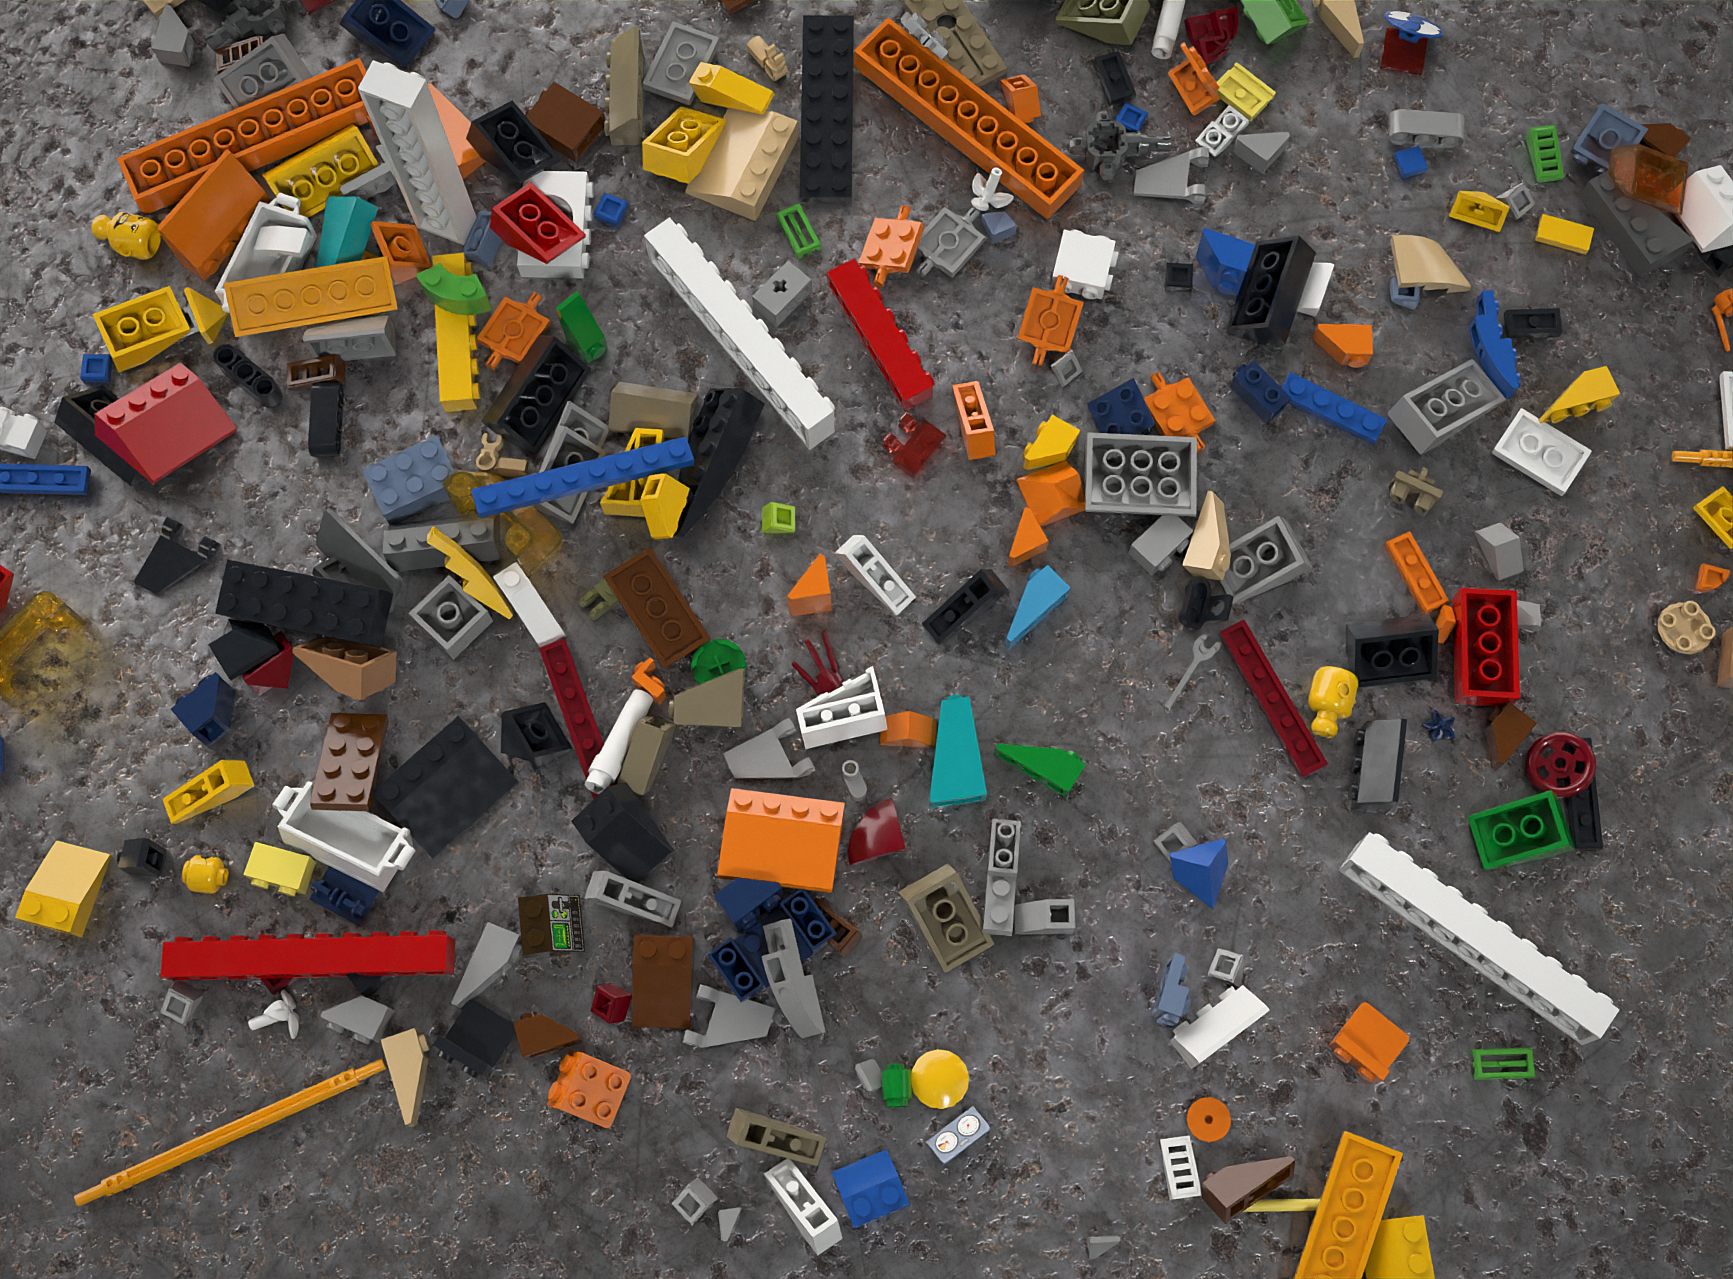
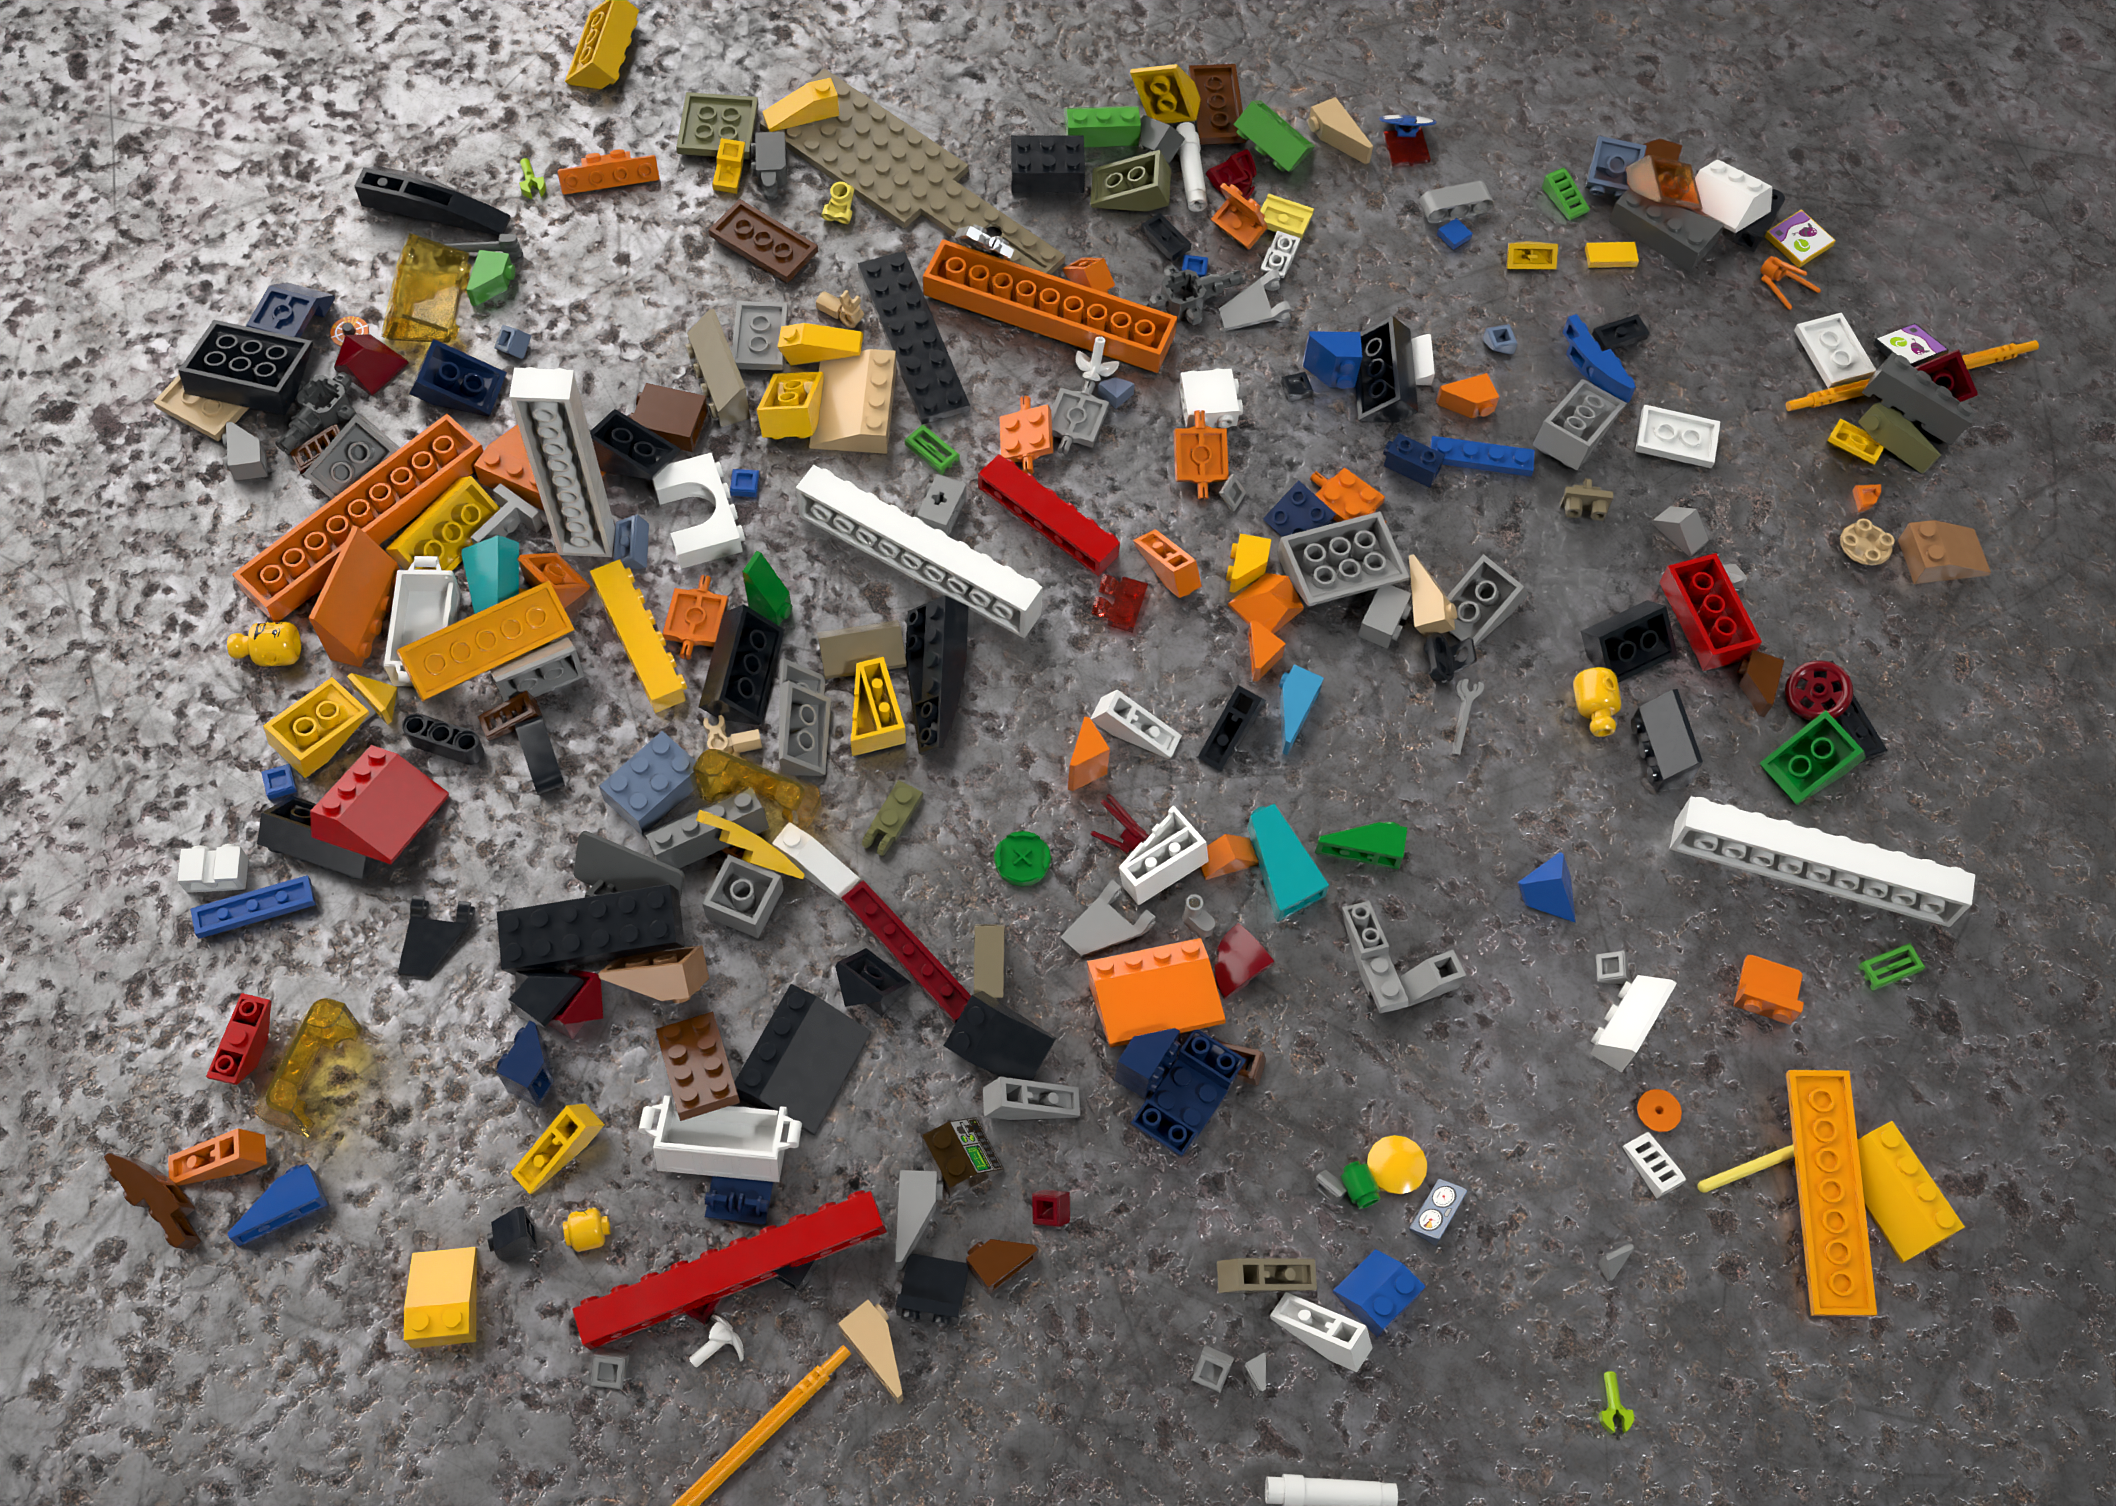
camera: 25 degrees left, 10 degrees down
light yellow brick [244,842,316,897] -> none
white slope [253,226,310,258] -> none
light grey slope [320,996,394,1045] -> none
bright green brick [416,263,492,315] -> none
blue plate [471,437,694,518] -> none
red slope [489,182,586,264] -> none
orange bracket [547,1049,631,1128] -> none
white piece [585,689,653,794] -> none
reddish brown plate [603,547,711,670] -> none
orange bracket [632,657,667,706] -> none
reddish brown slope [632,935,696,1029] -> none
yellow slope [640,473,690,540] -> none
dark tan slope [669,668,745,727] -> none
light grey flag [682,984,775,1048] -> none
light grey slope [761,919,825,1038] -> none
lime slope [762,502,795,533] -> none
dark tan slope [898,864,995,973] -> none
sand blue plate [1151,953,1192,1028] -> none
light grey slope [1154,822,1198,863] -> none
slope [1202,1156,1295,1224] -> none
dark red plate [1219,619,1328,779] -> none
light grey slope [1233,132,1290,174] -> none
orange tile [1384,531,1450,615] -> none
tan slope [1390,235,1472,293] -> none
dark blue plant [1422,710,1455,743] -> none
orange tile [1435,604,1456,644] -> none
light grey slope [1495,183,1536,220] -> none
yellow slope [1539,366,1620,423] -> none

